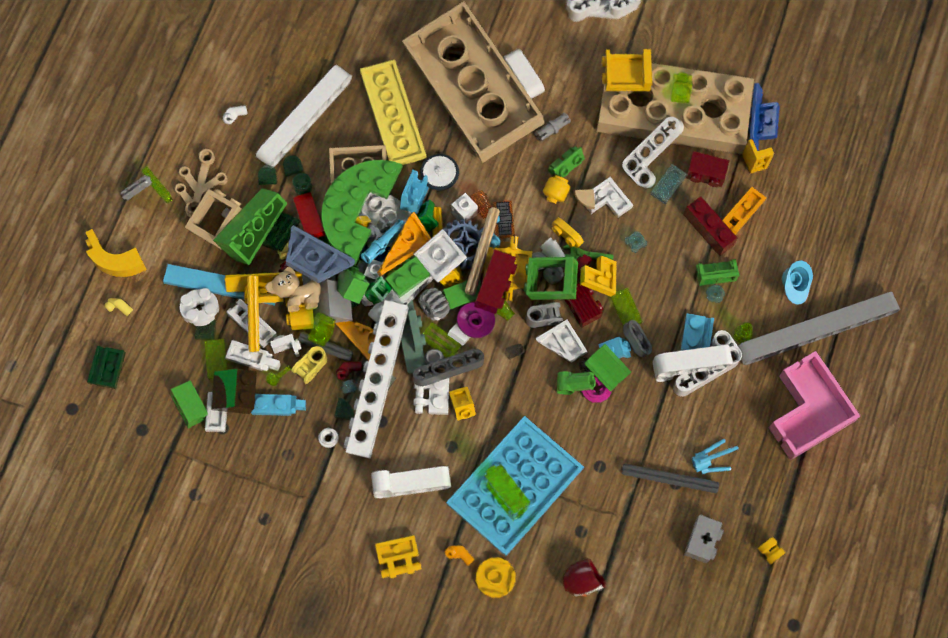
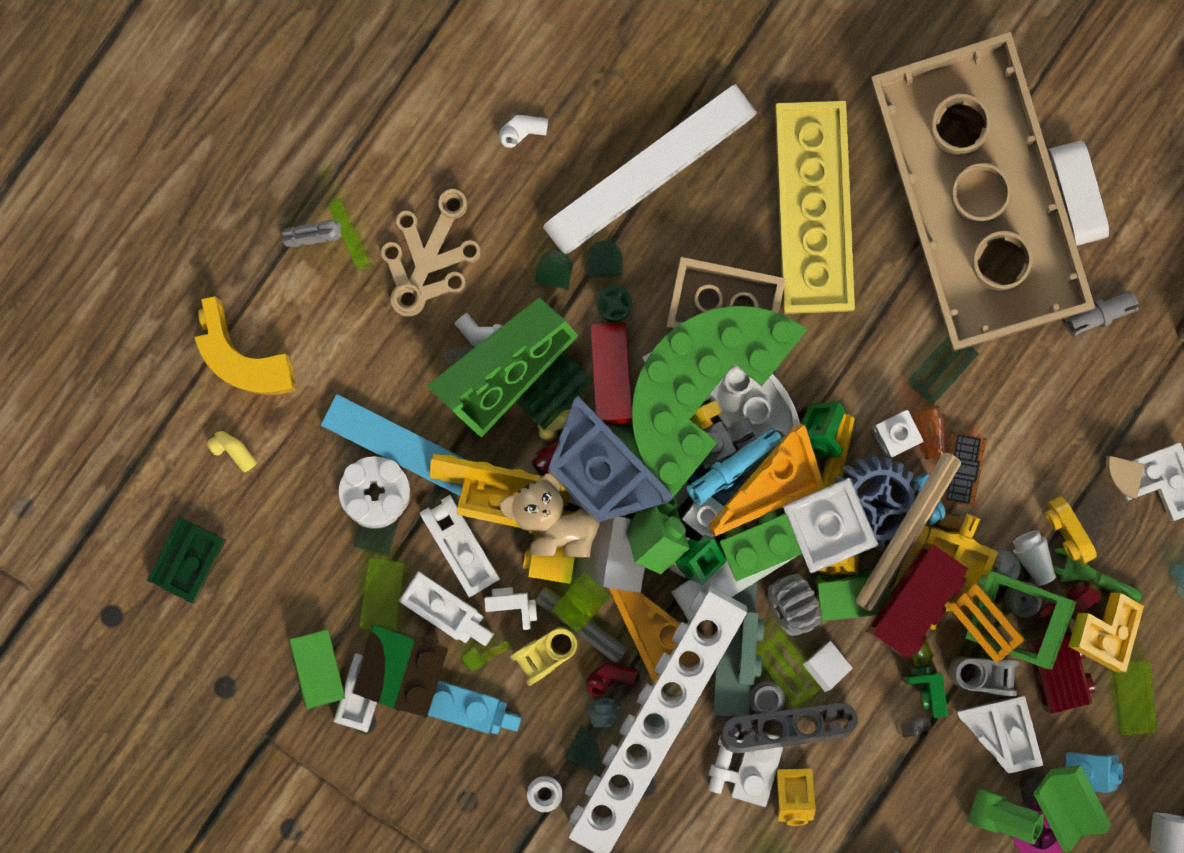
camera: 15 degrees right, 15 degrees up
tan window [185,189,242,249] -> none
yellow axle [247,275,260,352] -> none
medium azure hinge [400,170,429,214] -> none
white wheel [420,154,459,191] -> none
magenta dish [457,302,495,338] -> none
yellow head [543,175,570,204] -> none
bright green hinge [548,146,585,178] -> none
dark grey plate [623,320,652,357] -> none
none -> green bracket [903,666,948,718]
none -> clear green tile [905,335,979,406]
none -> light orange tile [948,583,1025,663]

